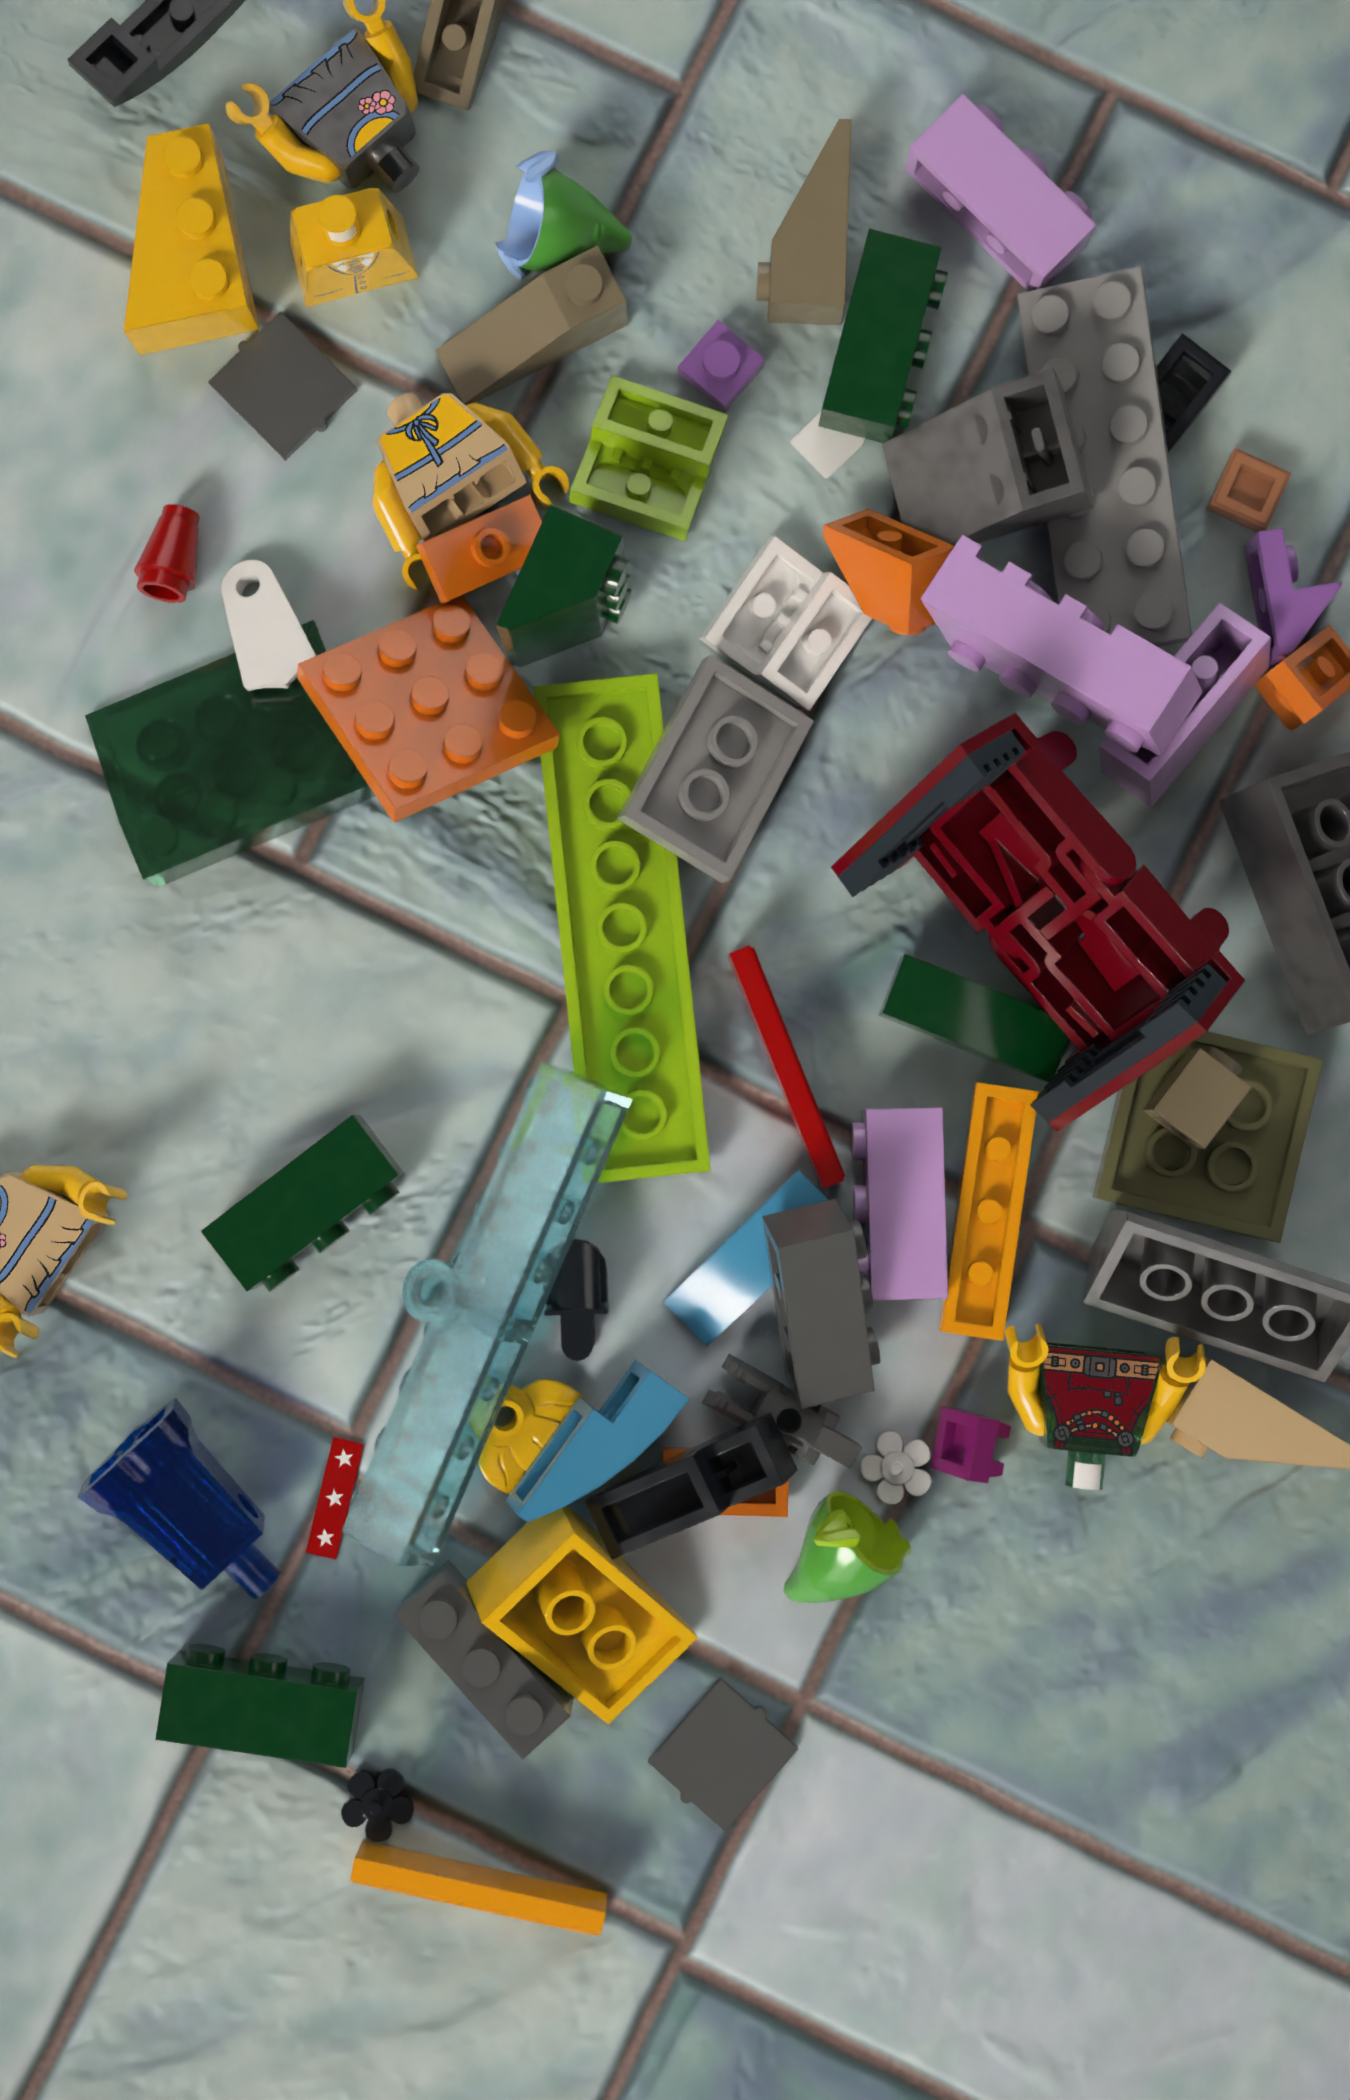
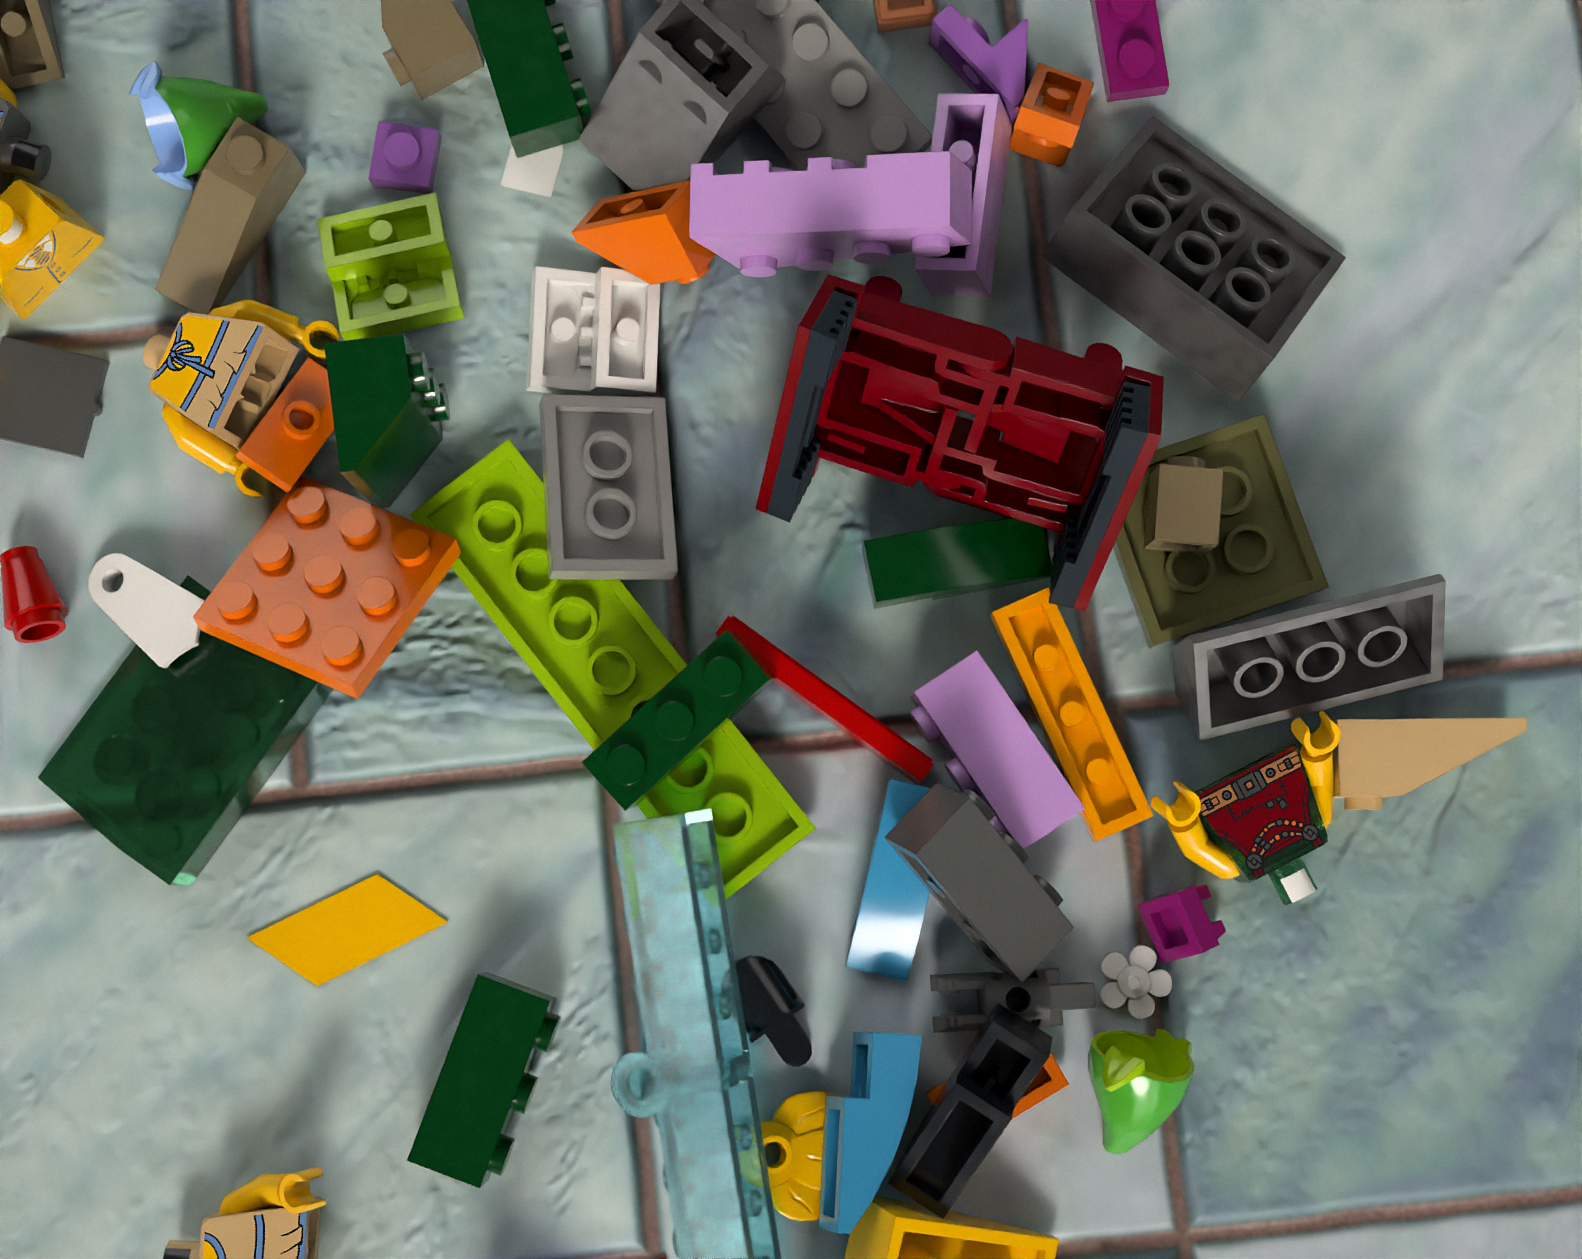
camera: 35 degrees left, 5 degrees down
none -> yellow sticker [246,874,448,986]
none -> dark green brick [581,630,776,811]

